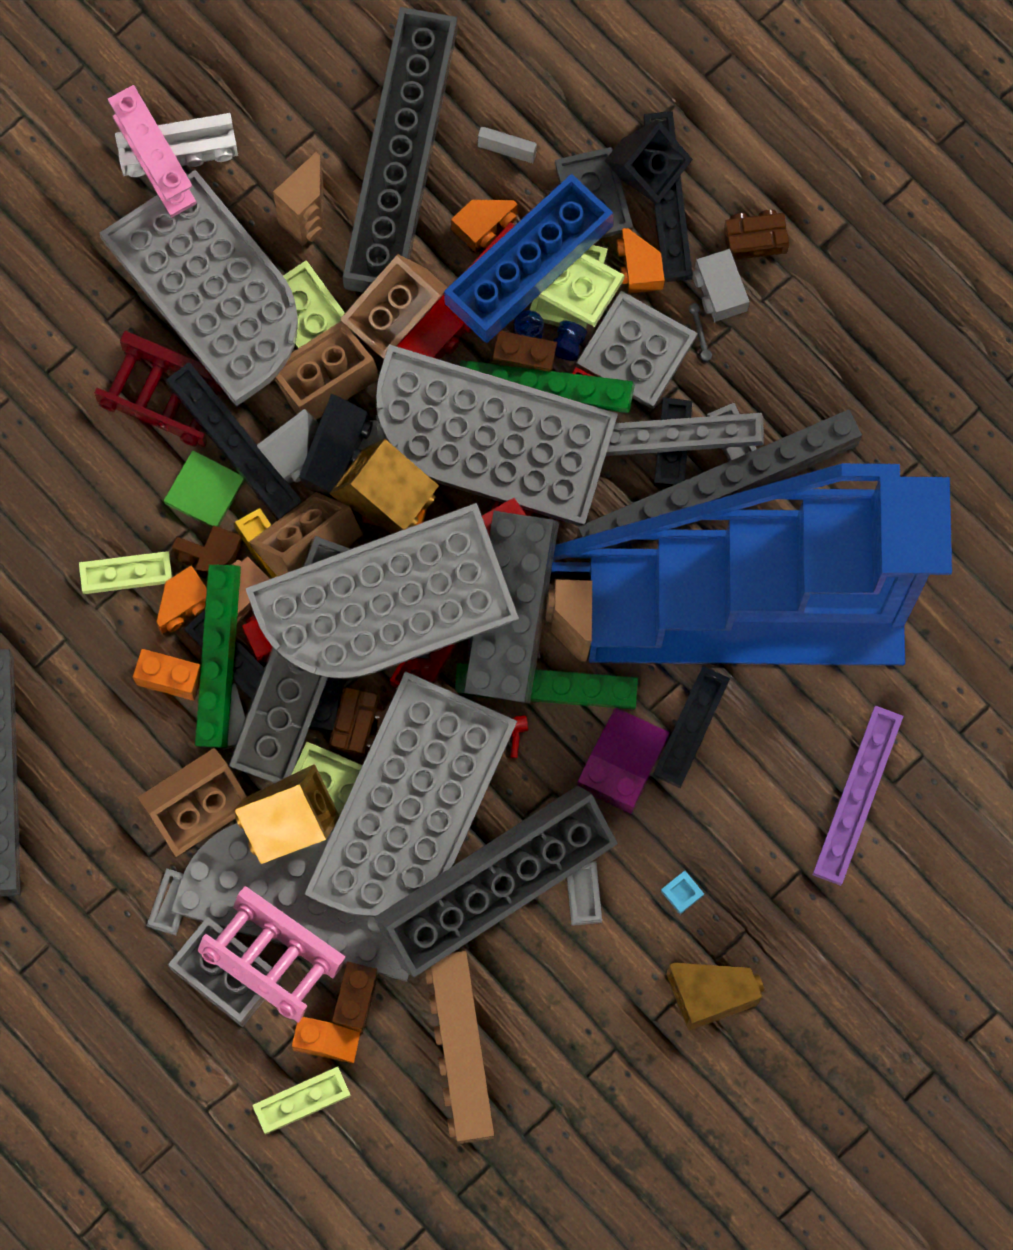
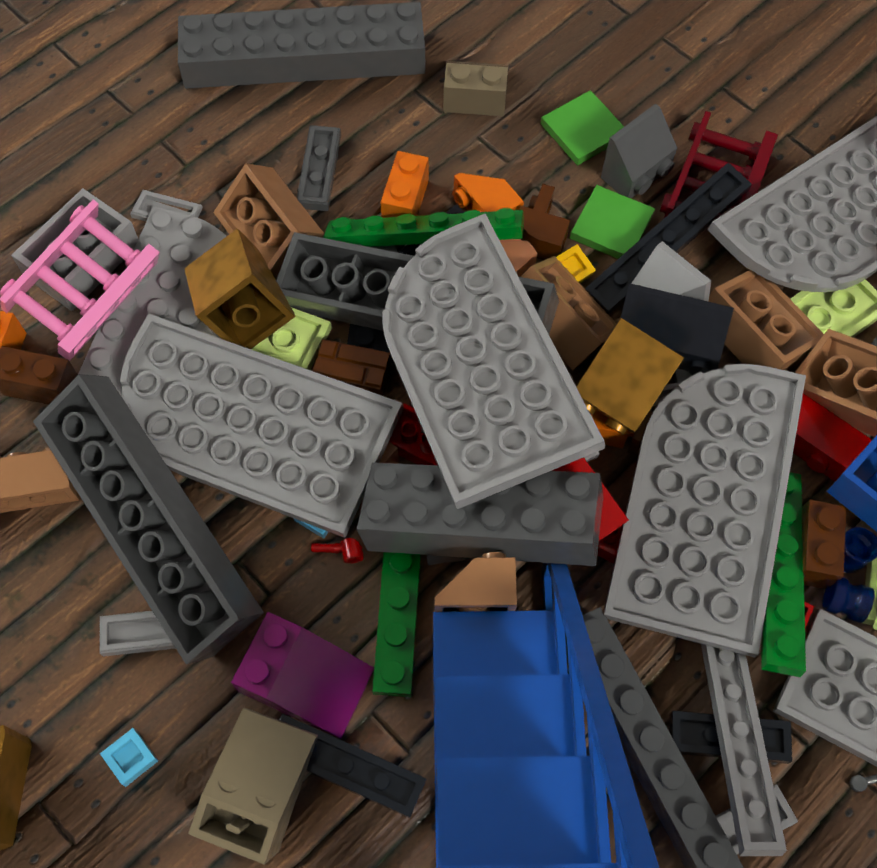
camera: 90 degrees right, 10 degrees down
yellowish green plate [79,551,172,594] -> none
none -> dark tan slope [188,707,318,865]
none -> dark grey tile [297,125,341,211]
none -> dark tan slope [443,61,508,117]
none -> bright green tile [541,90,624,166]
none -> dark grey slope [601,103,677,198]

